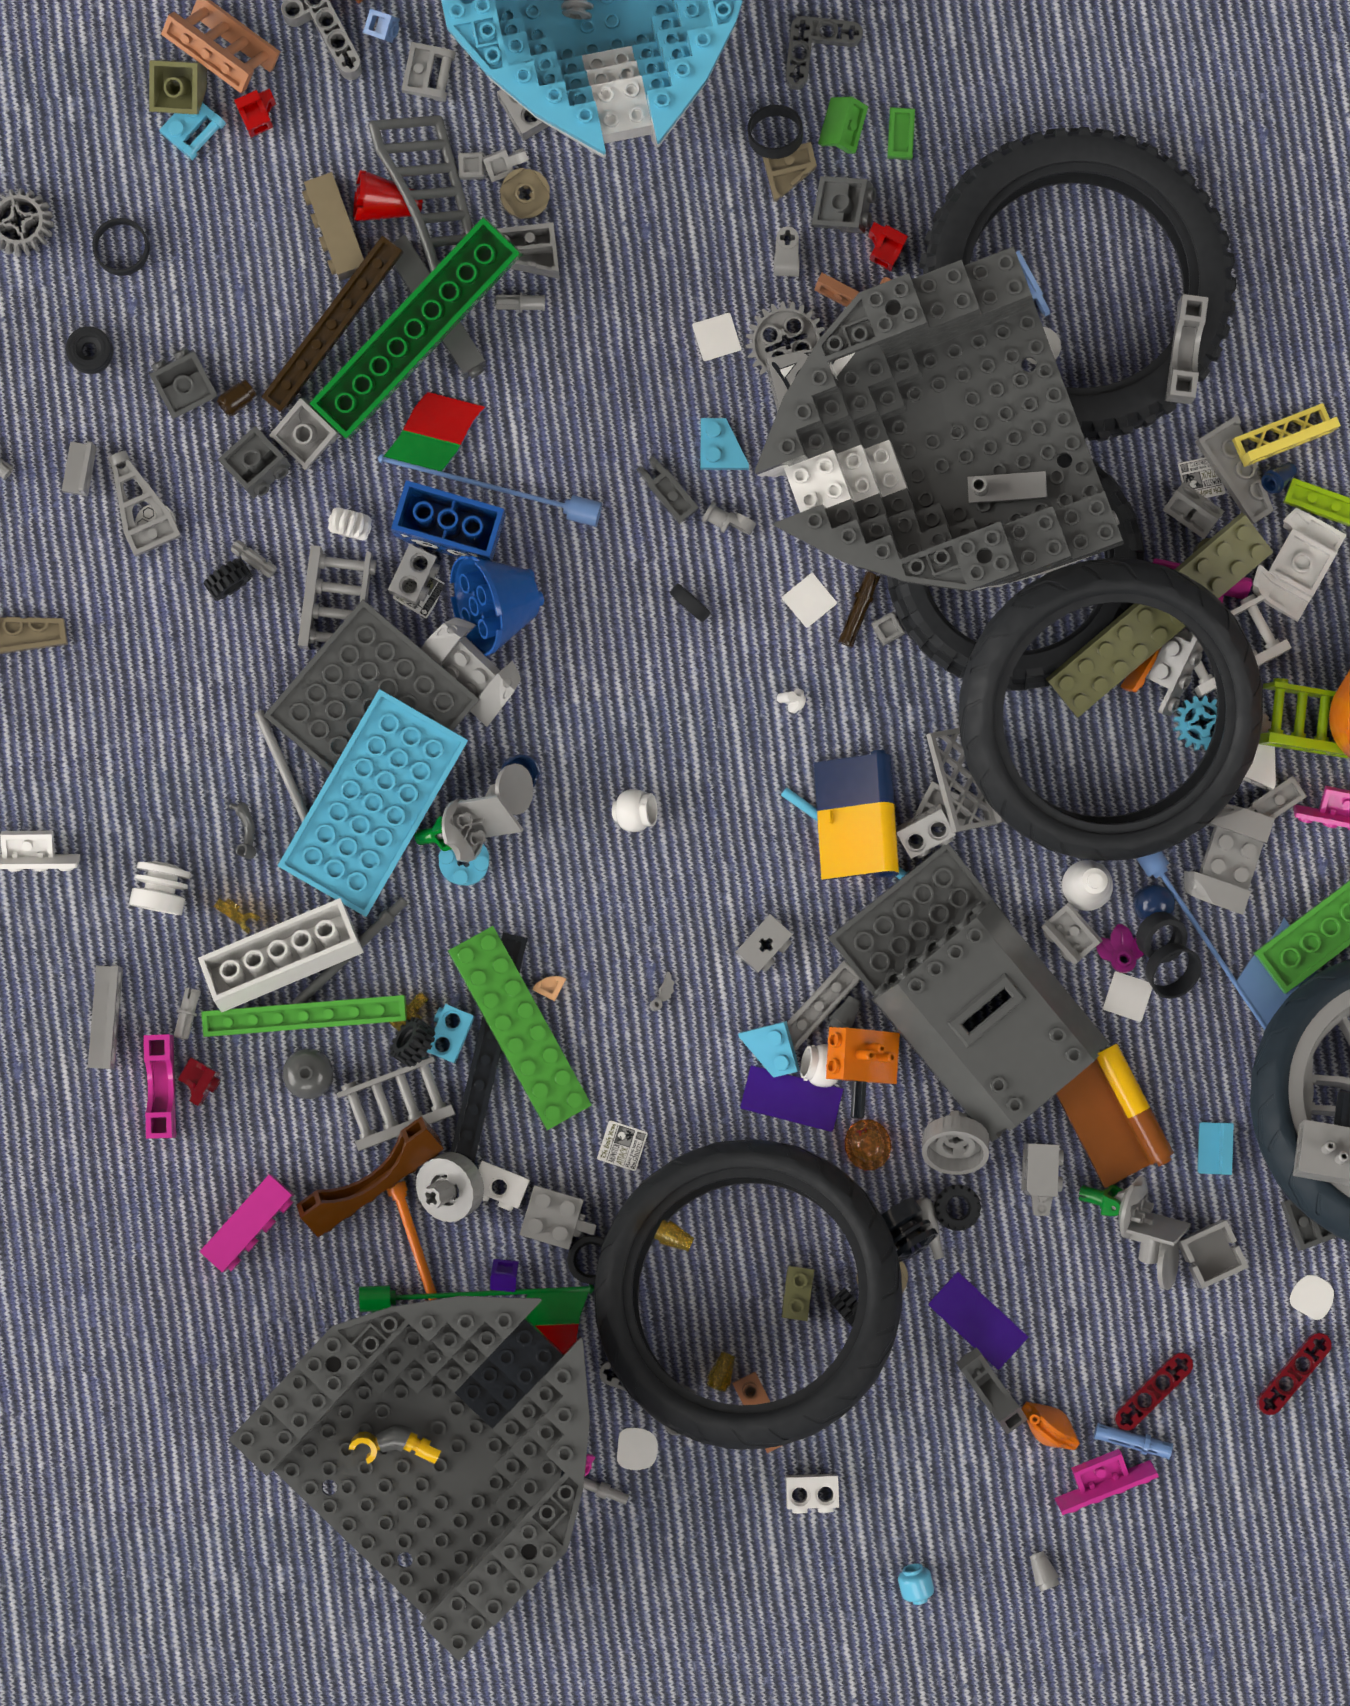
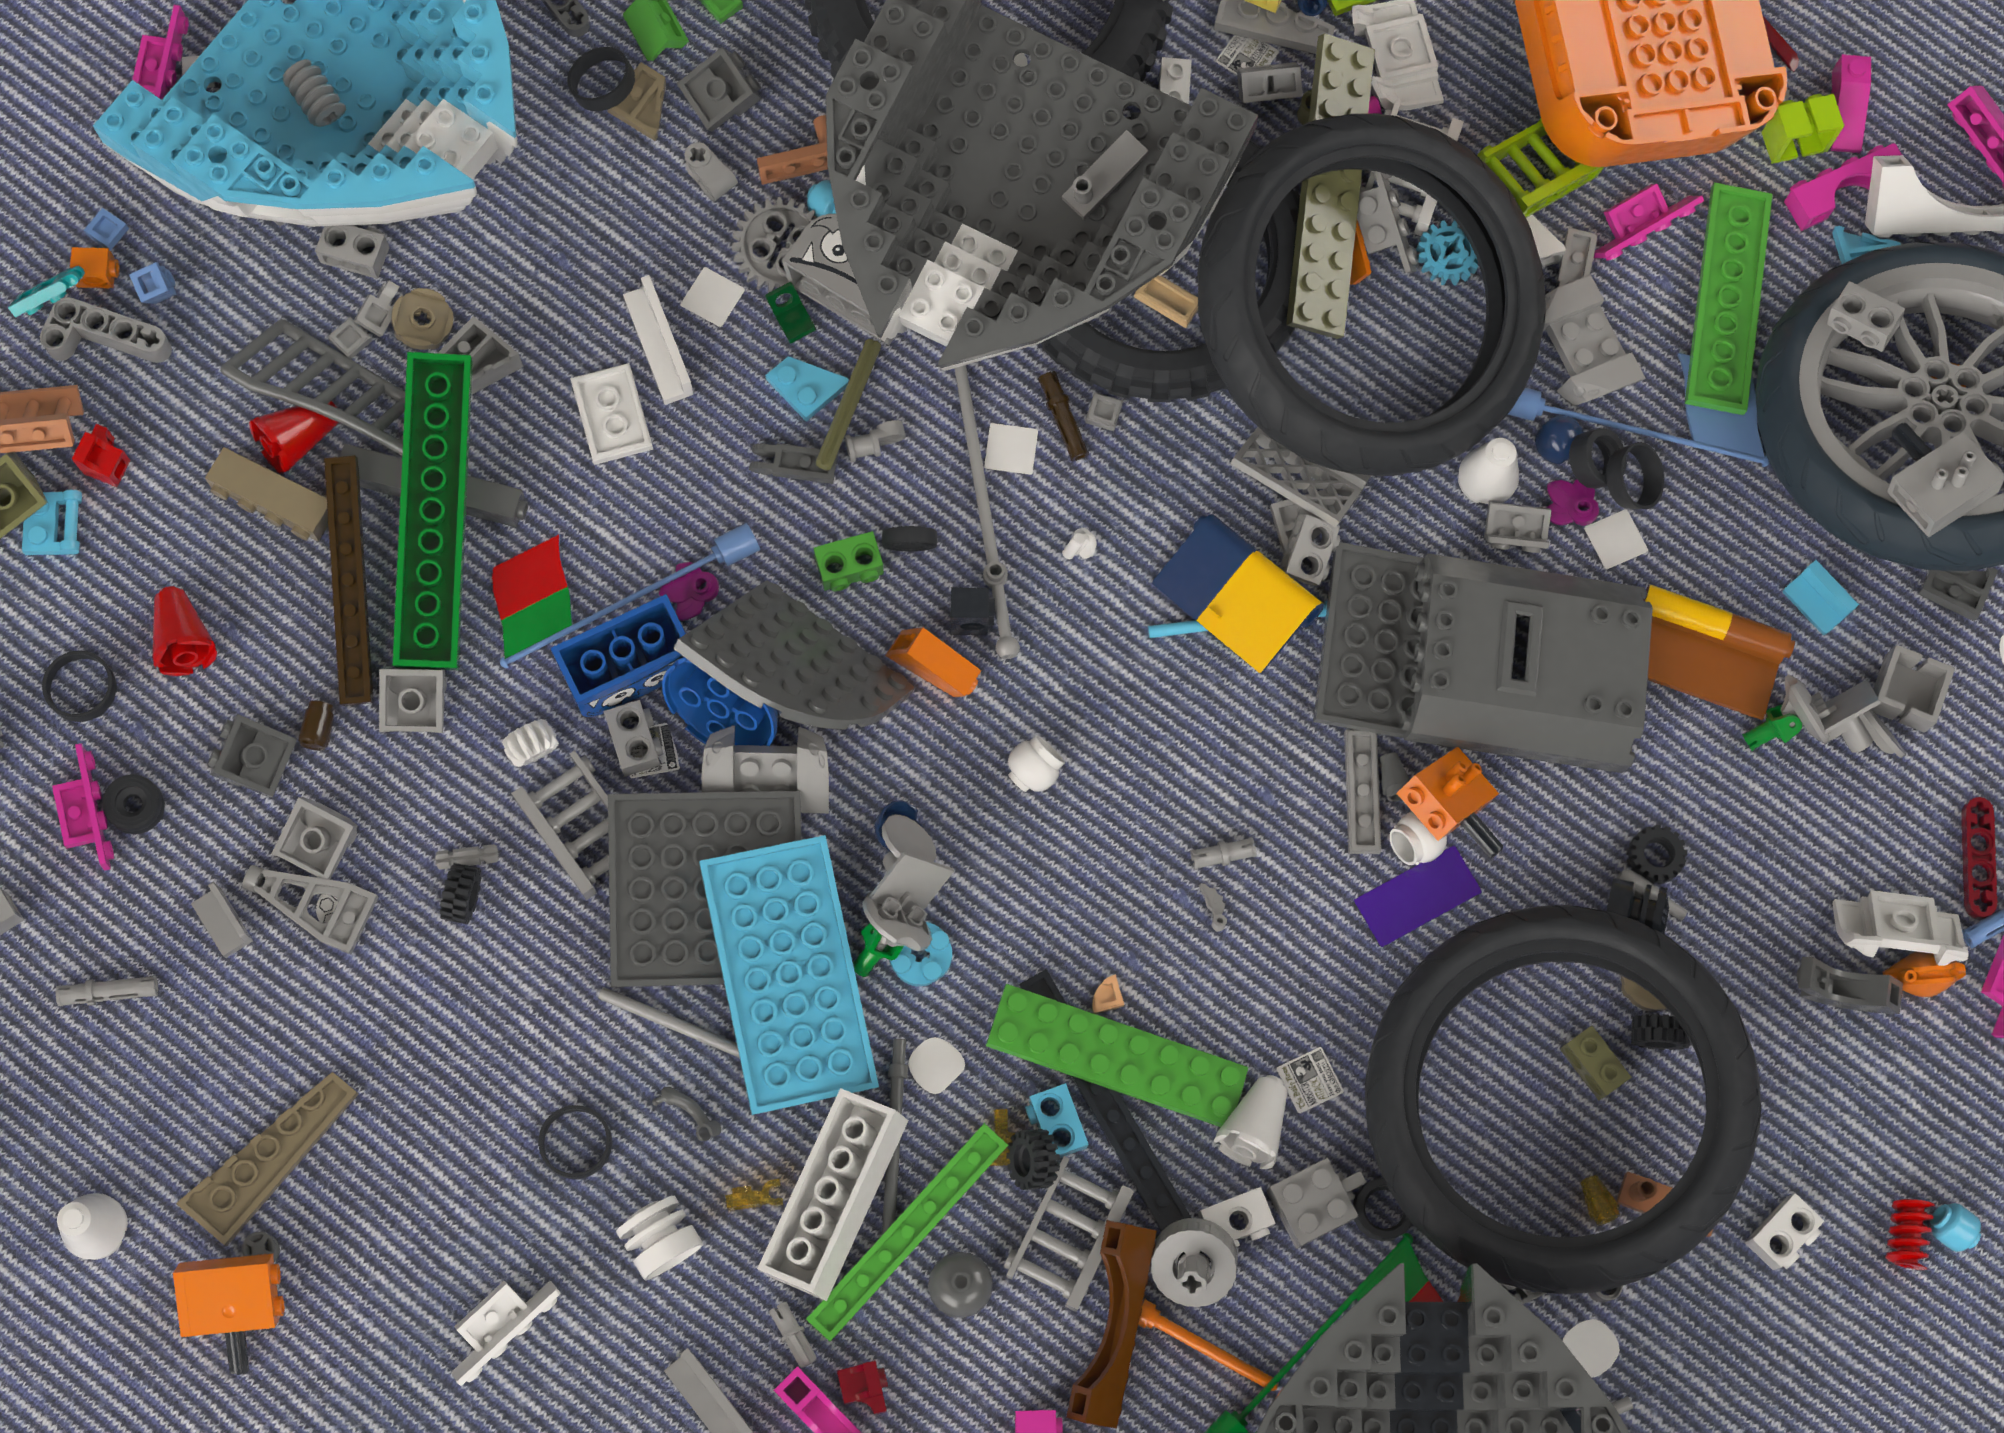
camera: 45 degrees left, 10 degrees down
dark grey plate [218,426,291,499] -> none
light grey plate [401,42,456,102] -> none
dark purple slope [490,1259,519,1292] -> none
light grey axle [495,292,545,313] -> none
clear yellow cone [654,1220,695,1252] -> none
light grey brick [735,914,793,973] -> none
medium azure wing [738,1021,800,1077] -> none
clear orange hat [844,1119,891,1170] -> none
red brick [868,222,908,272] -> none
light grey piece [922,1110,990,1175] -> none
dark purple sticker [928,1272,1028,1370] -> none
light grey hinge [1021,1143,1064,1216] -> none
none -> dark pink bracket [52,743,114,871]
none -> red cone [152,586,217,676]
none -> light grey slope [271,797,358,880]
none -> black tyre [538,1105,612,1179]
none -> white tile [570,363,653,465]
none -> white fence [623,275,693,405]
none -> magenta plate [659,562,719,621]
none -> dark grey plate [673,580,915,730]
none -> dark green bracket [765,281,817,344]
none -> bright green brick [813,531,884,592]
none -> olive axle [816,339,881,471]
none -> orange slope [885,627,981,697]
none -> white sticker [908,1037,965,1094]
none -> black brick [950,587,995,636]
none -> light grey bar [954,365,1020,659]
none -> tan tile [1134,275,1198,328]
none -> white brick [1158,57,1192,104]
none -> light grey pin [1190,837,1257,870]
none -> white cone [1214,1075,1288,1169]
none -> white piece [1832,890,1968,966]
none -> red piece [1885,1199,1935,1270]

